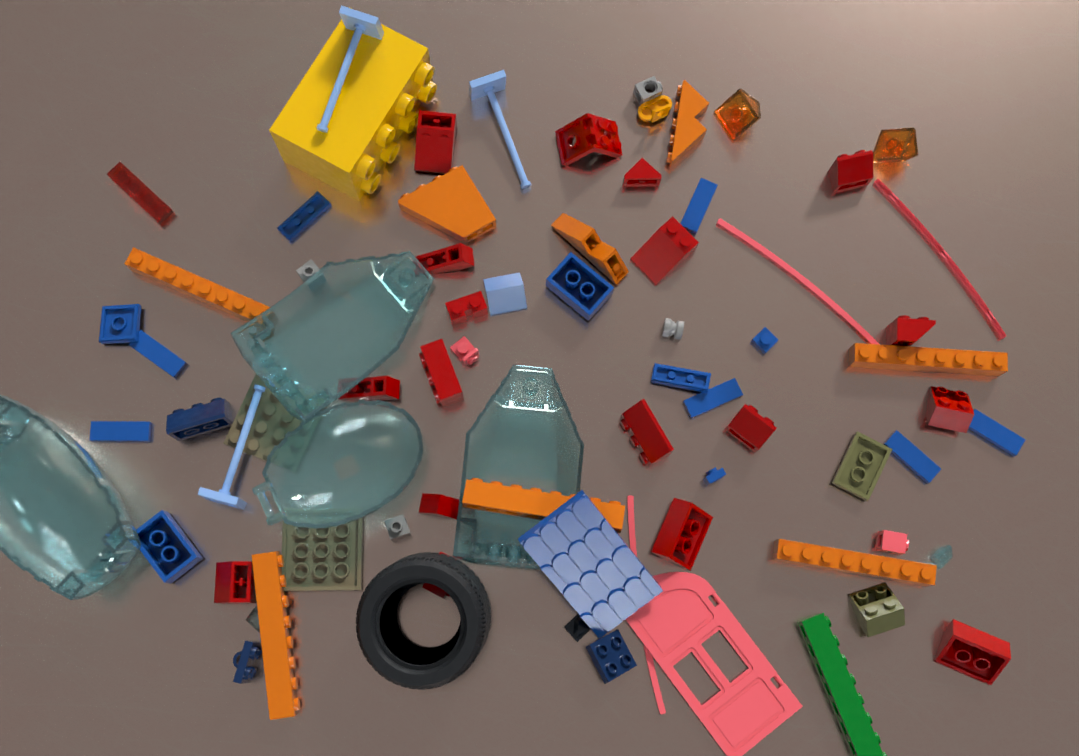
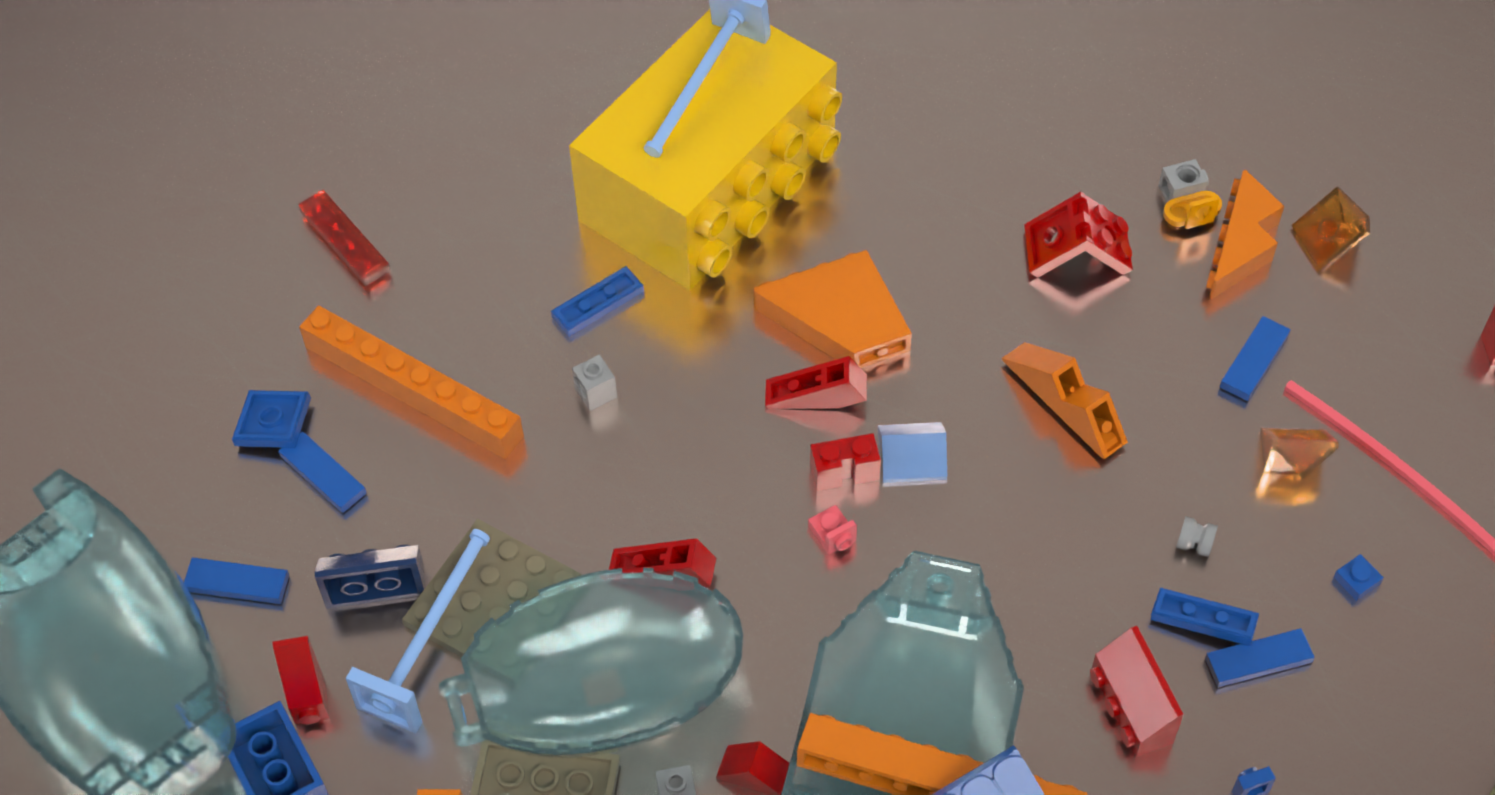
camera: 15 degrees right, 20 degrees down
clear light blue windscreen [231,251,434,422] -> none
red slope [414,110,457,174] -> none
red brick [418,339,464,408] -> none
light blue tile [469,70,531,189] -> none
blue brick [546,252,614,321] -> none
red slope [623,158,662,185] -> none
red slope [630,216,699,285] -> none
red slope [725,404,777,452] -> none
none -> red slope [272,636,329,725]
none -> clear orange slope [1260,428,1339,479]

